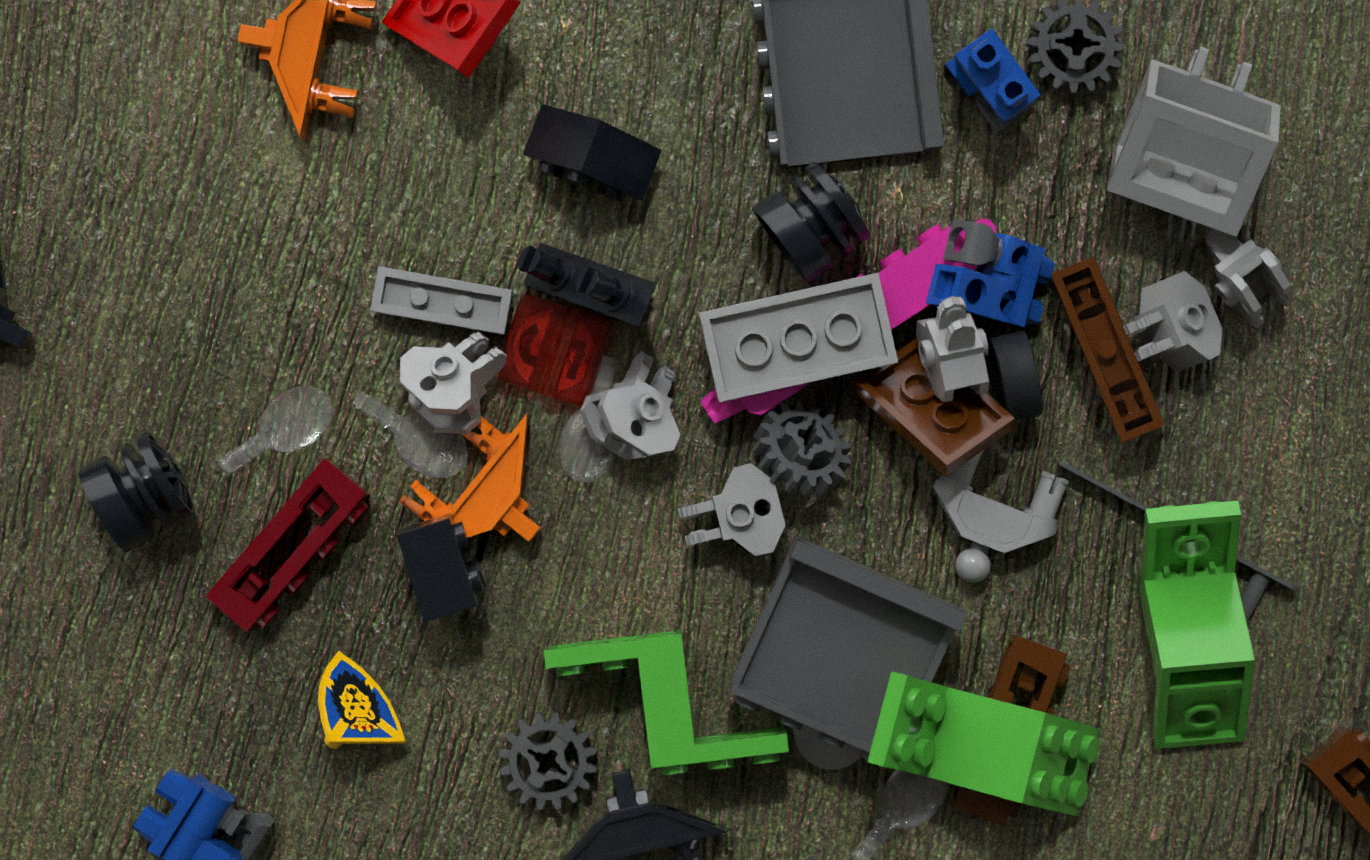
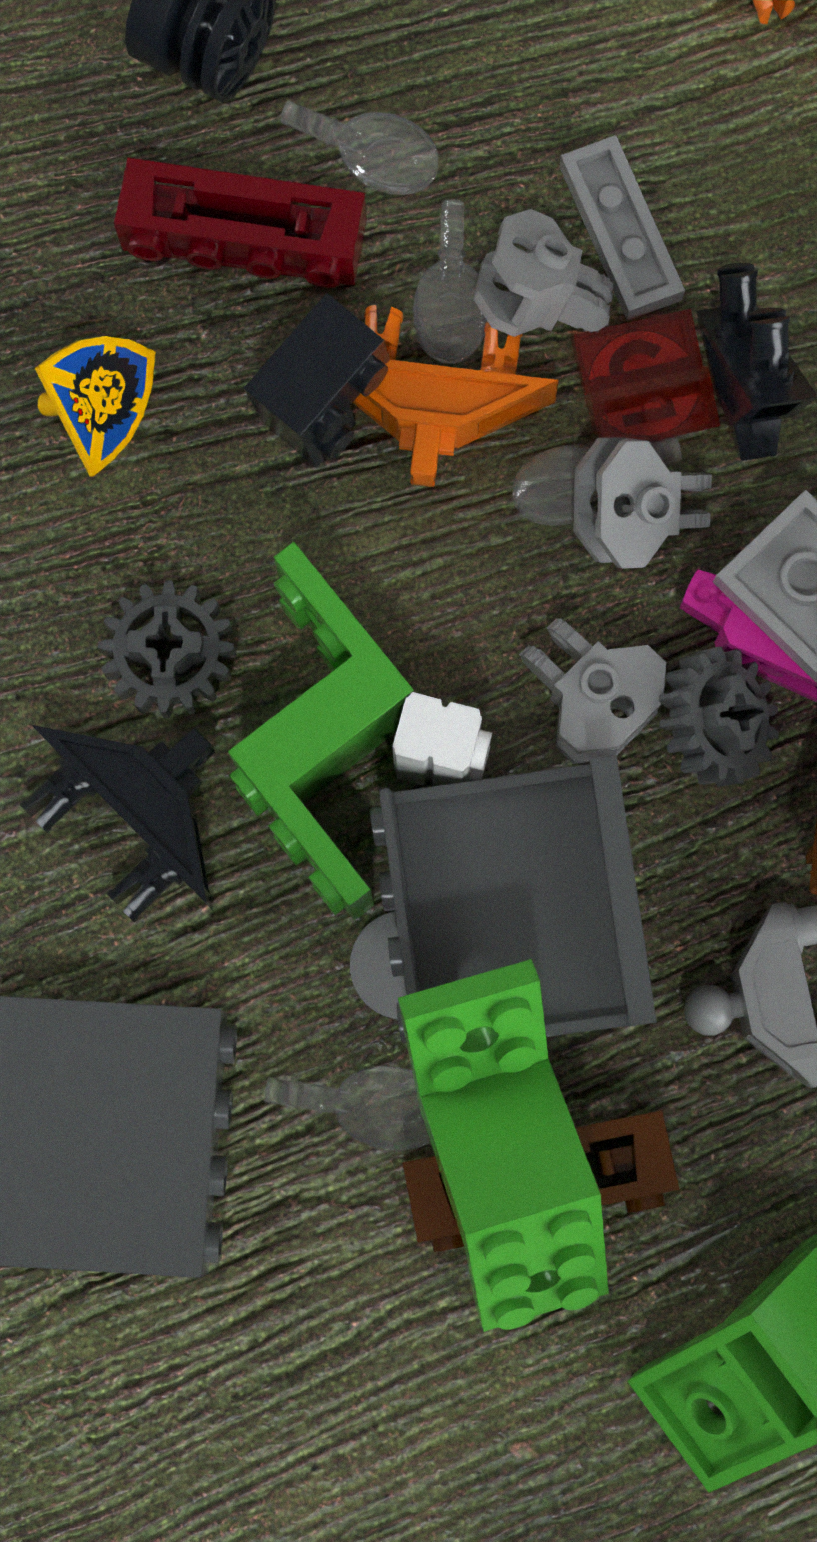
camera: 60 degrees right, 10 degrees down
none -> white brick [392,692,492,787]

